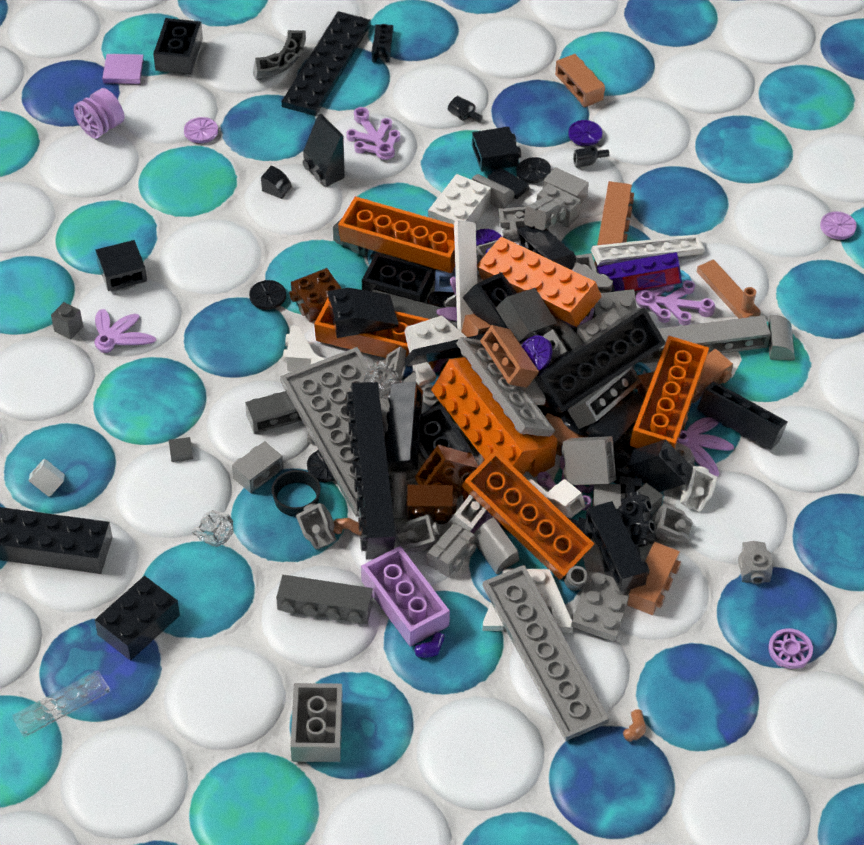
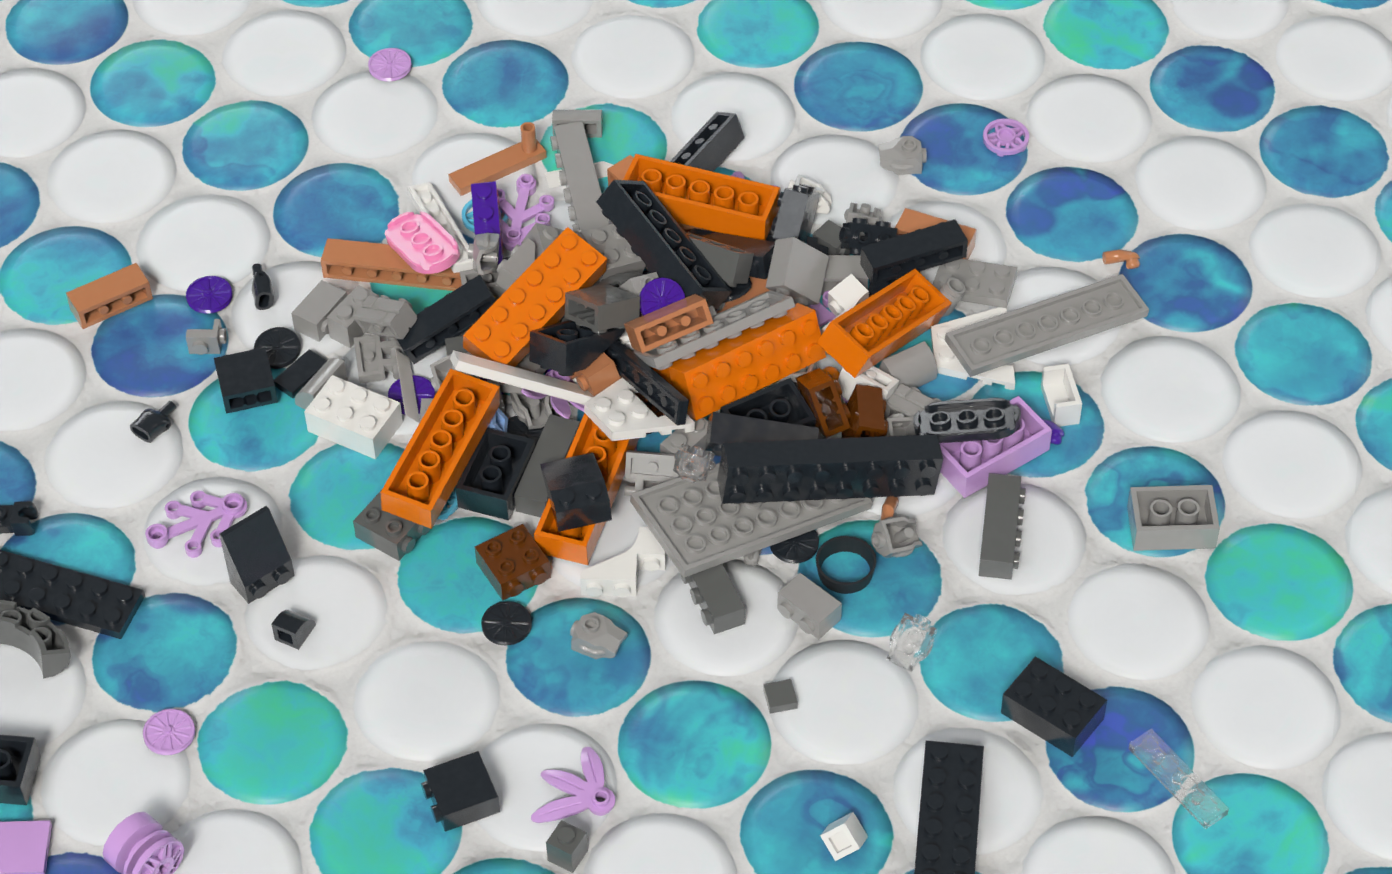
camera: 90 degrees left, 0 degrees up
none -> light grey bracket [186,319,227,355]
none -> bright pink tile [385,212,460,274]
none -> white sticker [395,349,419,423]
none -> light grey hand [468,233,500,275]
none -> light grey hand [570,612,628,659]
none -> black tile [913,398,1022,443]
none -> white panel [1041,364,1082,427]

